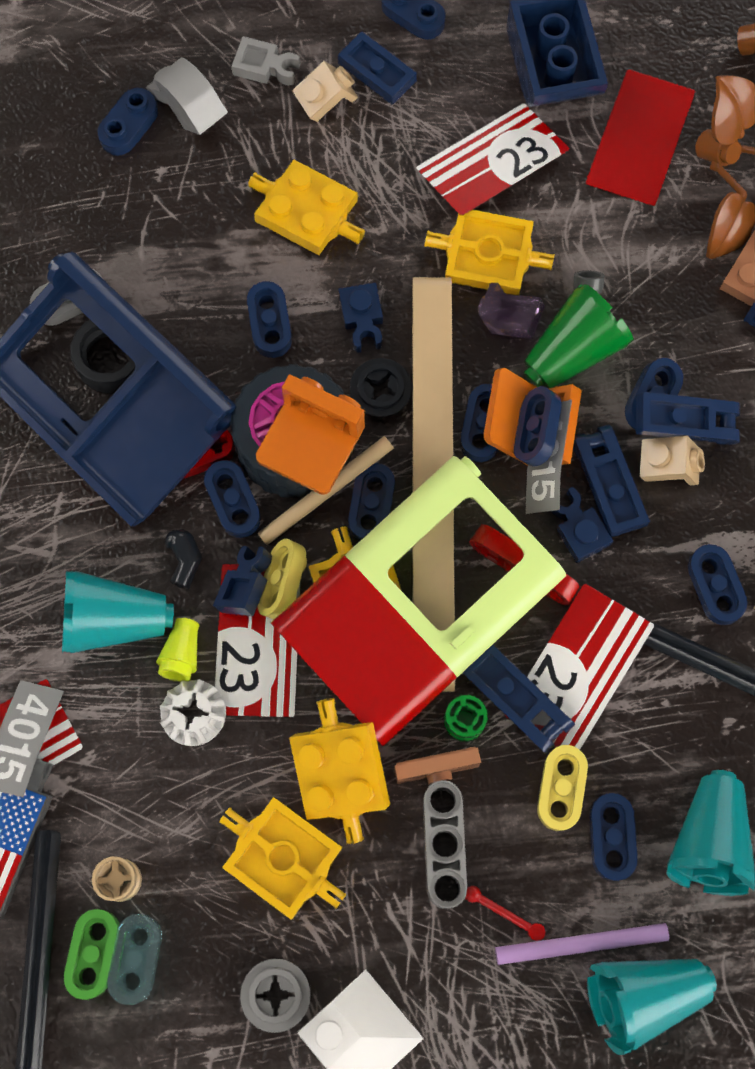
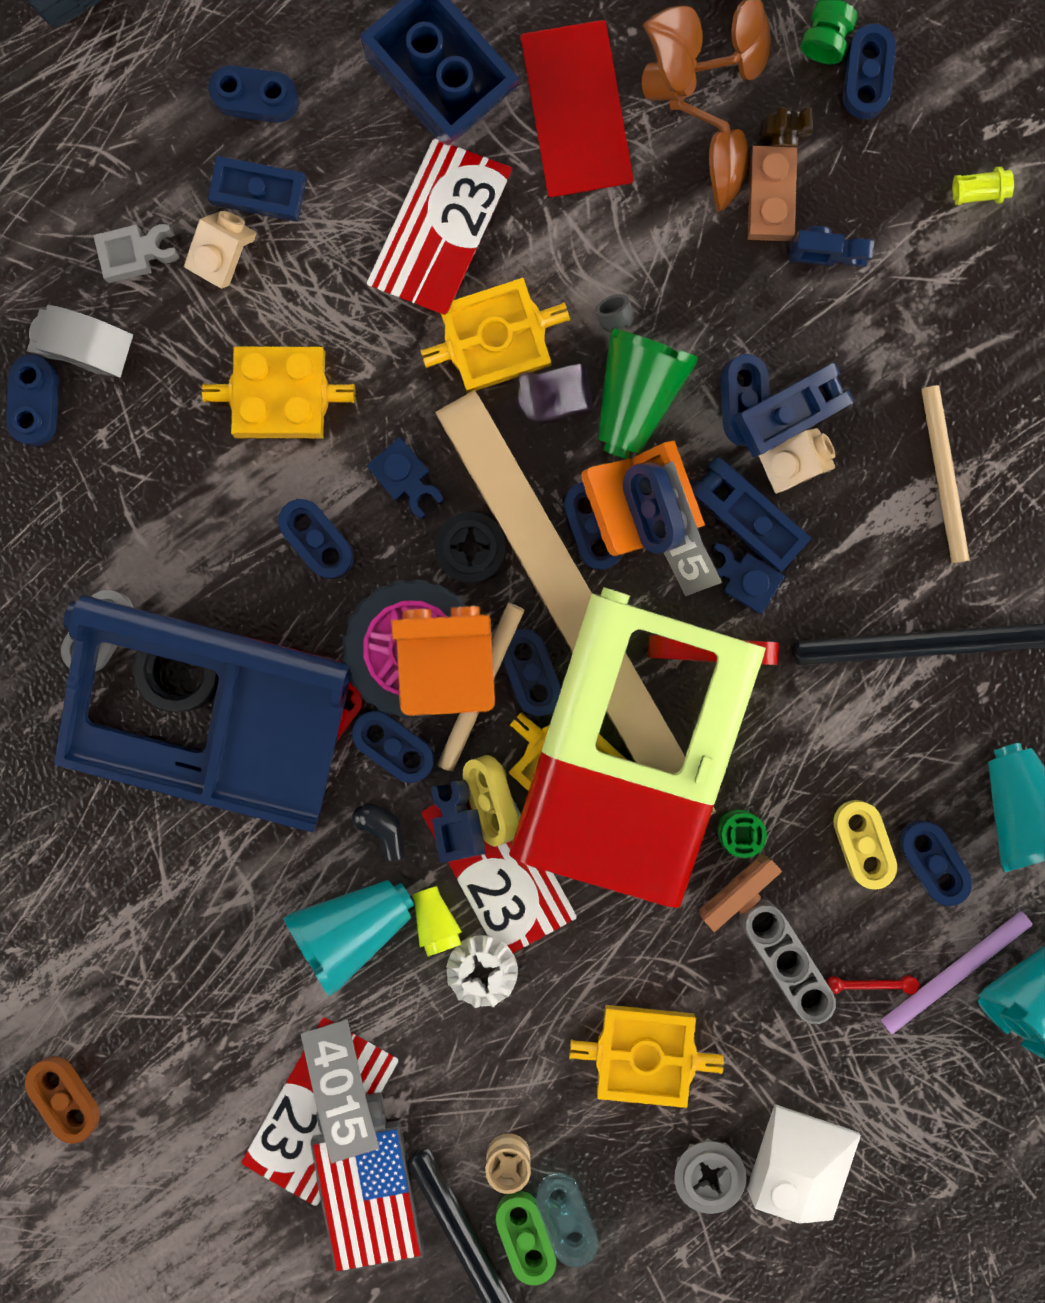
camera: 35 degrees left, 15 degrees up
yellow plate [289,698,390,844] -> none
dark blue plate [463,645,575,754] -> none
sticker [505,584,654,750] -> none
dark blue plate [688,544,747,625] -> none

